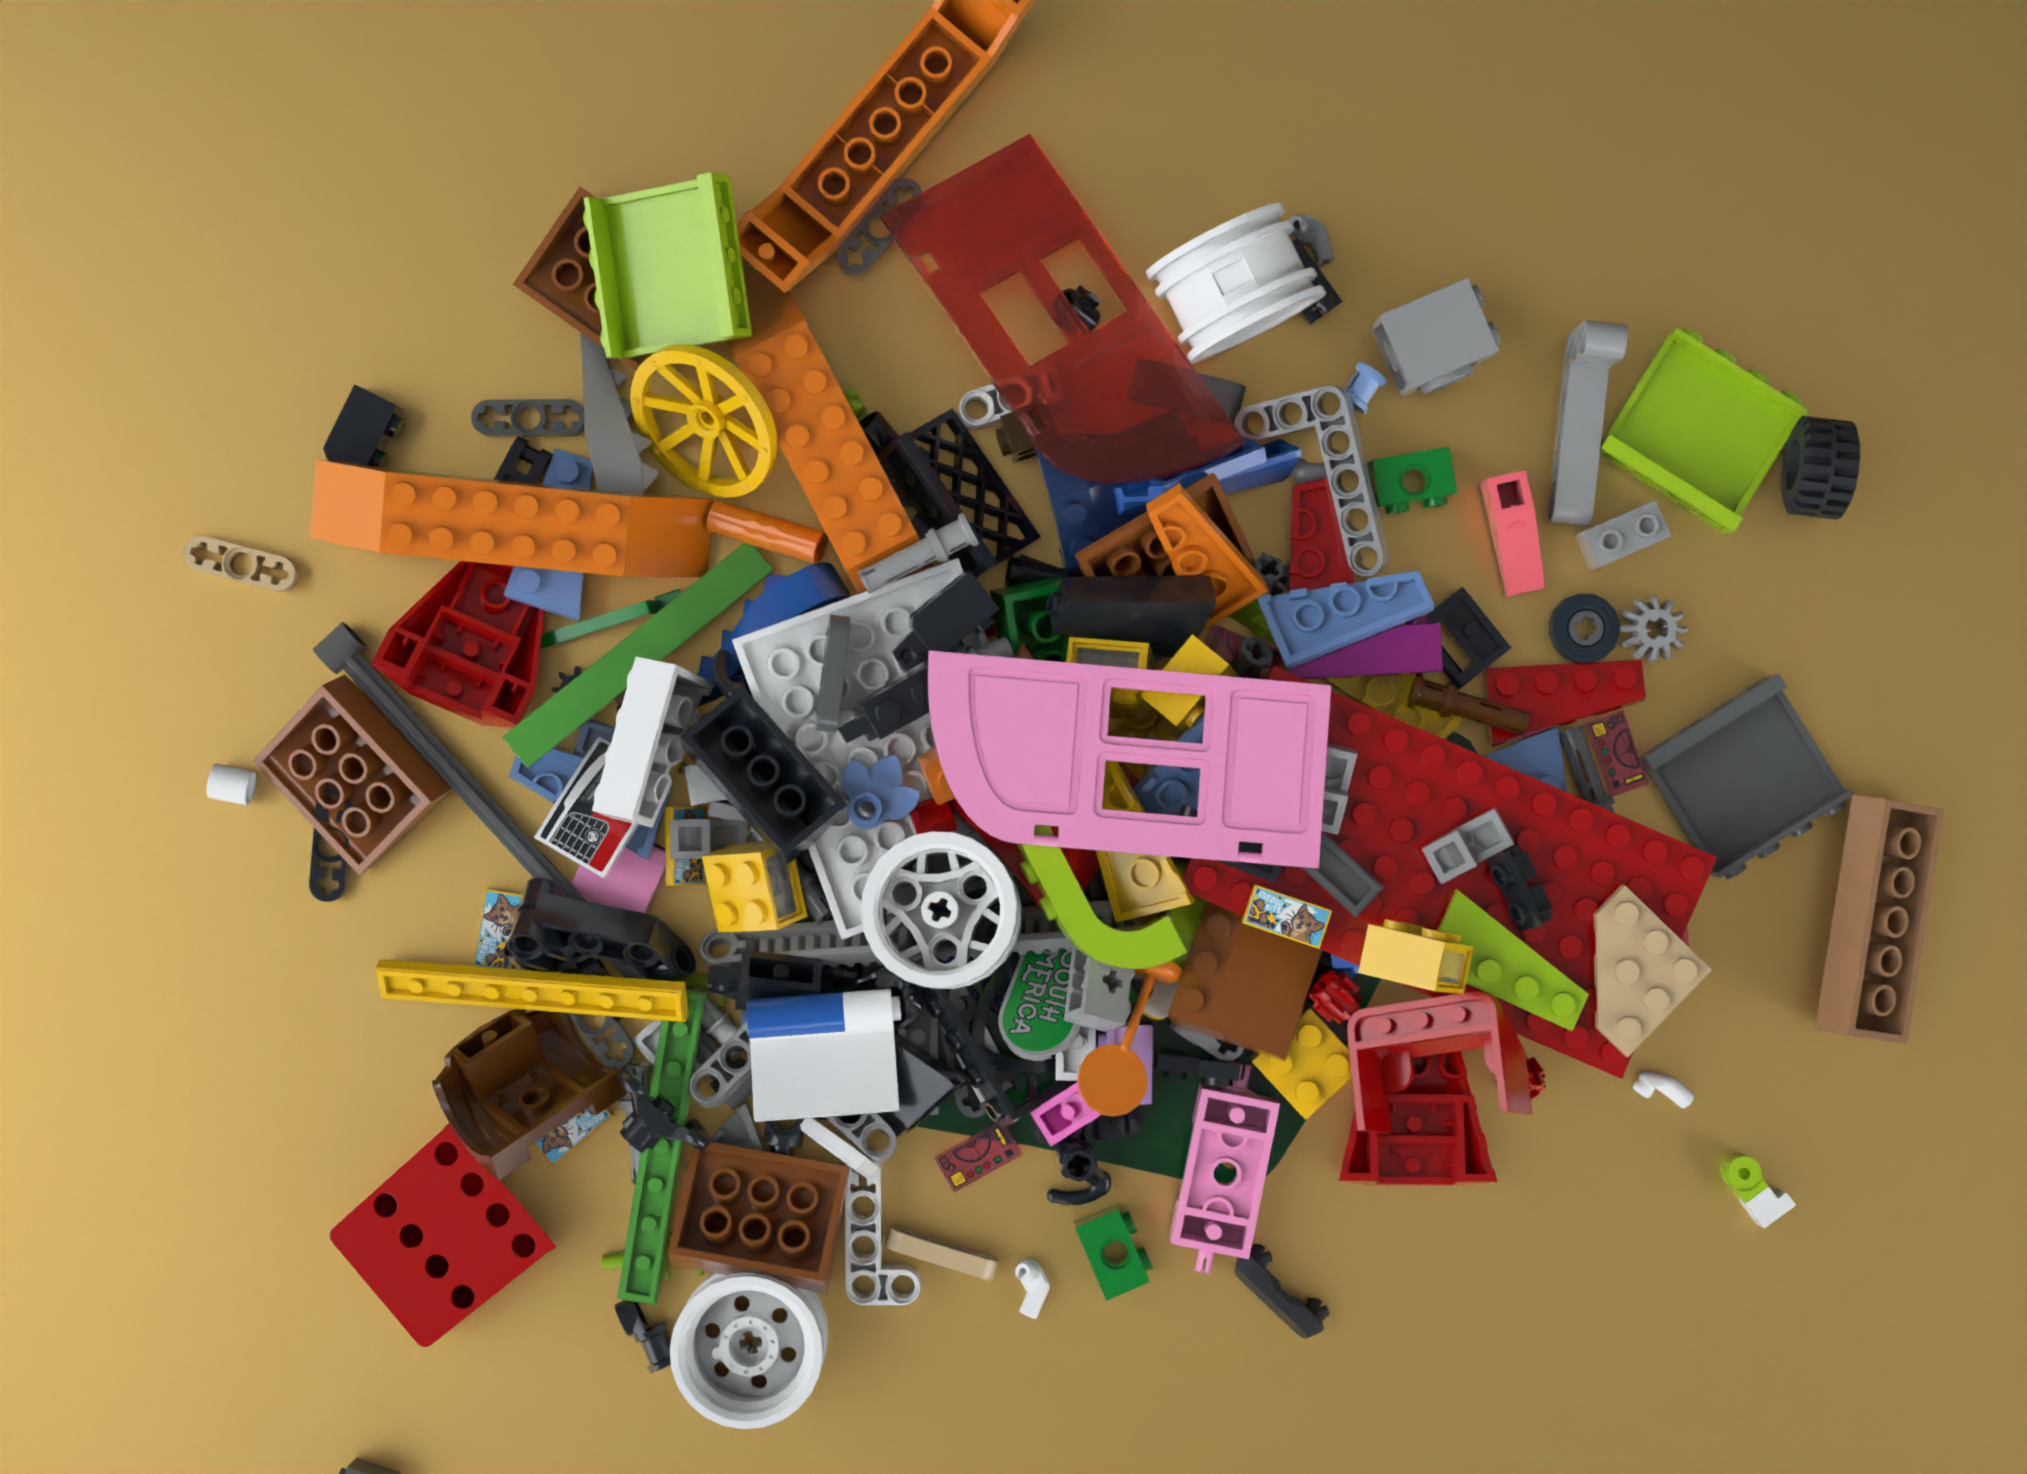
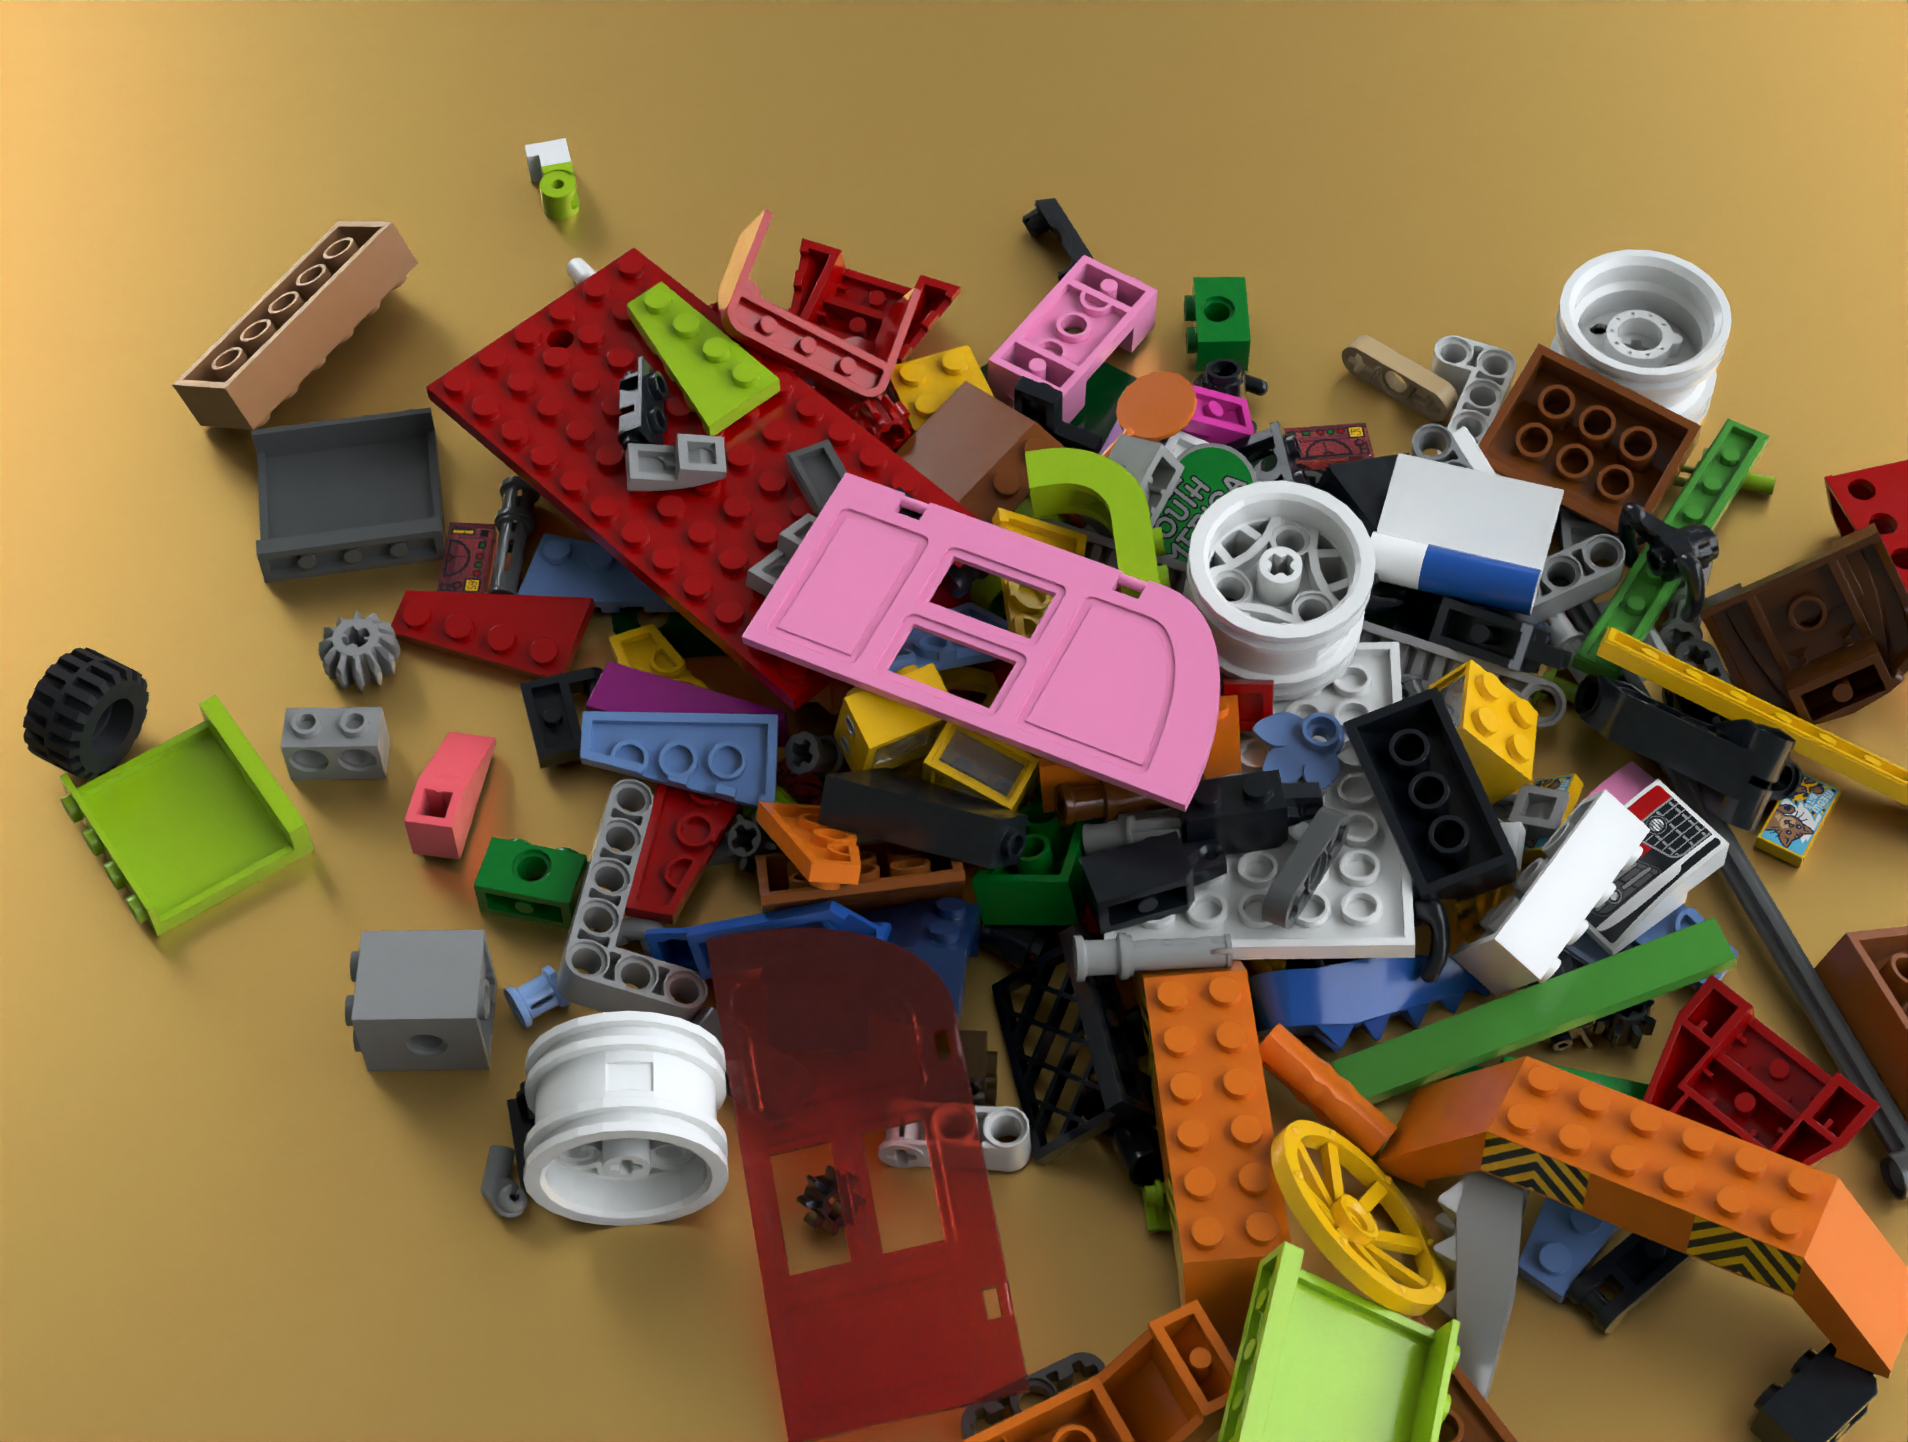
camera: 150 degrees left, 35 degrees down
dark grey beam [471,399,584,437] -> none
black connector [614,1300,671,1373] -> none
white arm [1015,1259,1050,1319] -> none
tile [1241,884,1332,949] -> none
yellow piece [1358,919,1474,994] -> none
reddish brown pin [1407,673,1530,736] -> none
light grey beam [1548,320,1628,526] -> none
black bush [1549,594,1620,663] -> none
tan plate [1593,884,1712,1057] -> none

